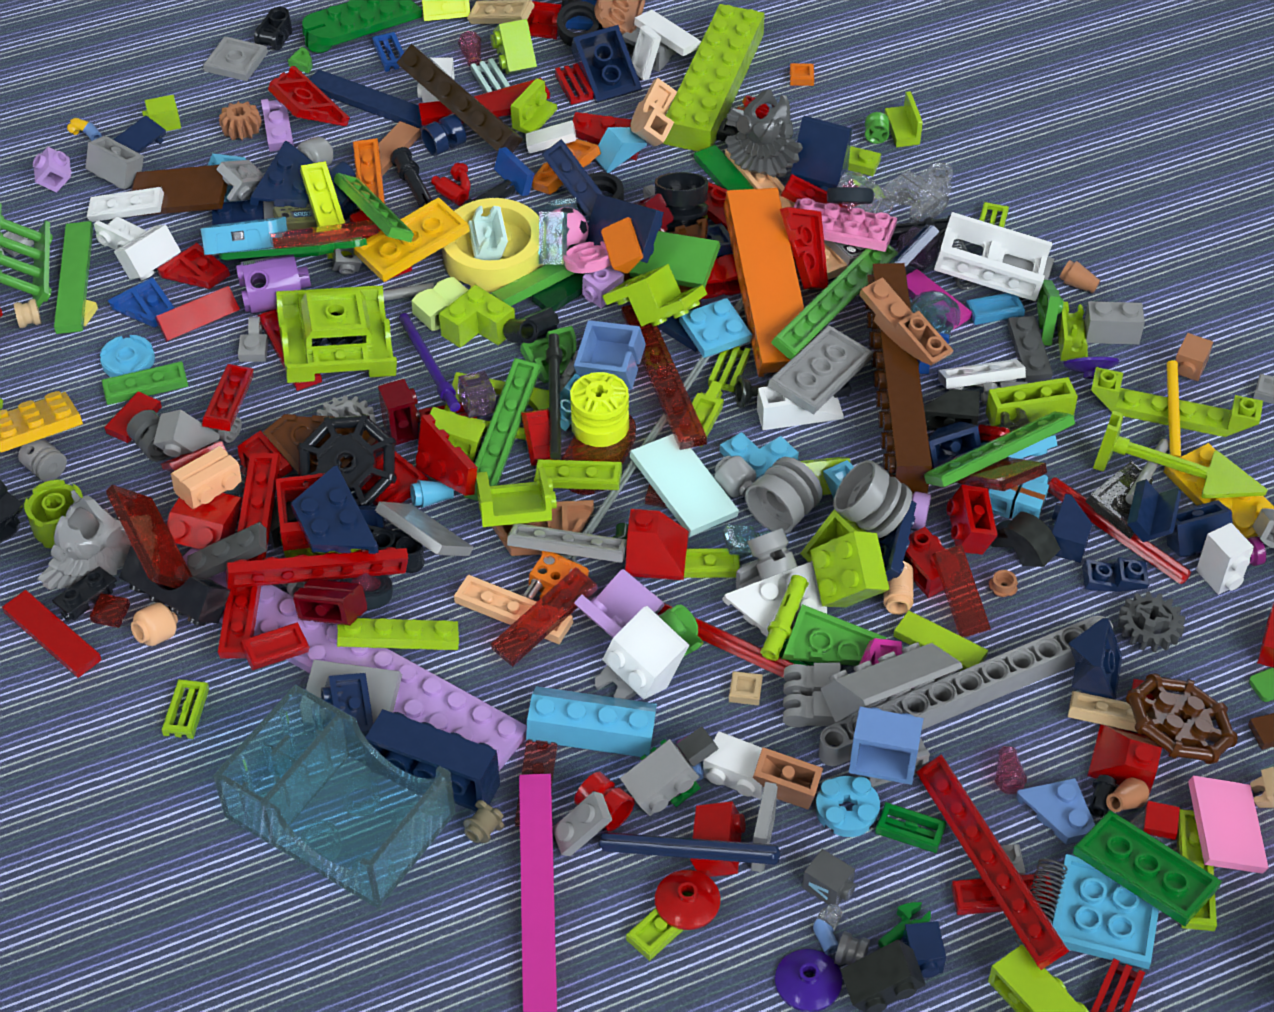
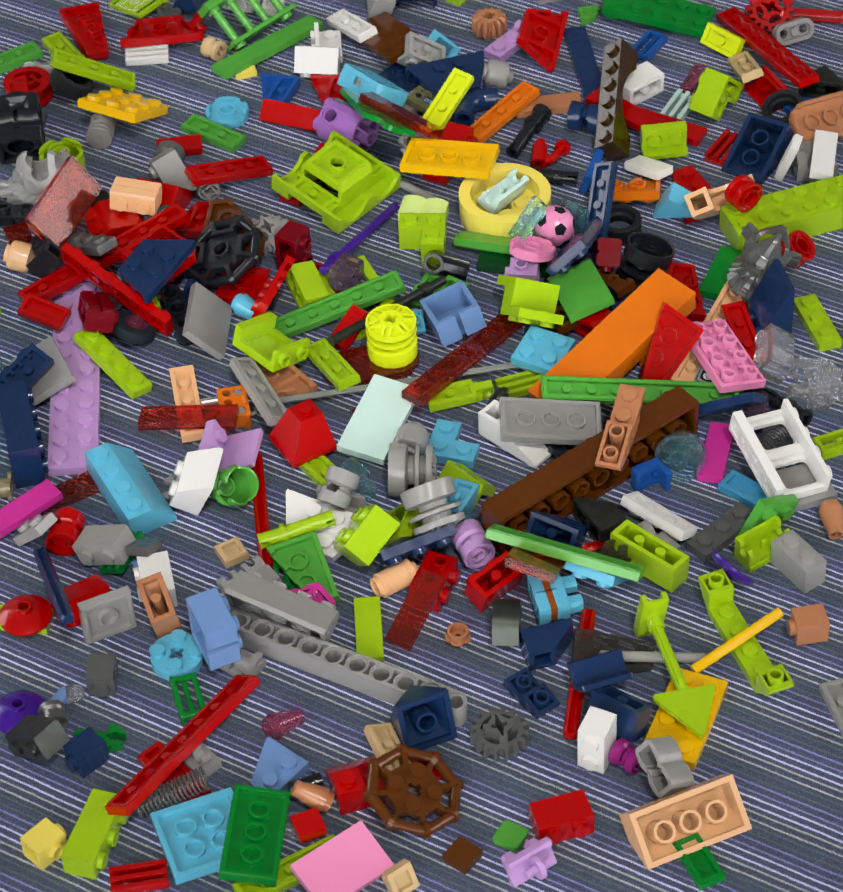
camera: 55 degrees right, 5 degrees down
light grey plate [238,316,268,362] -> none
bright green tile [333,173,414,242] -> none
orange slope [601,217,643,274] -> none
black wheel [827,180,874,212] -> none
none -> red wheel [725,174,762,212]

